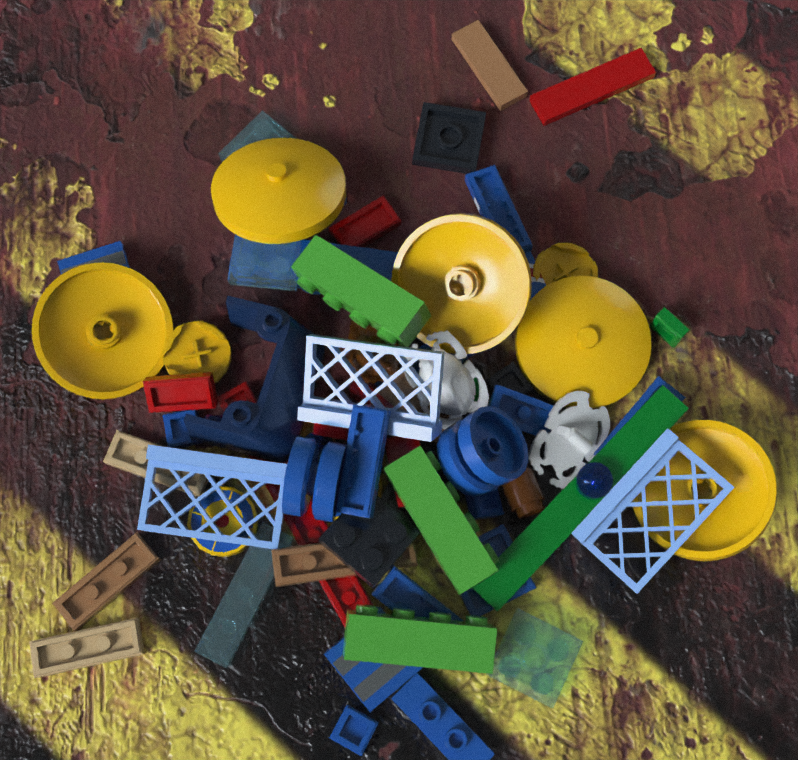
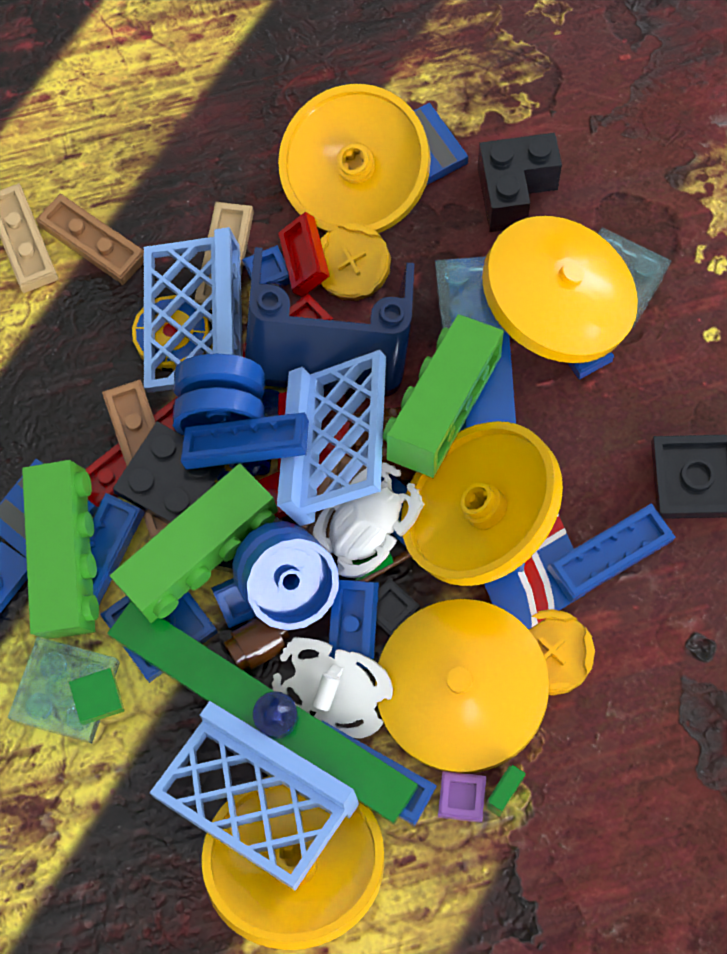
camera: 85 degrees right, 5 degrees down
clear light blue tile [194,522,295,669] -> none
red tile [329,195,401,248] -> none
none -> green tile [69,668,125,725]
none -> medium lavender tile [438,771,486,823]
none -> black brick [478,133,562,232]

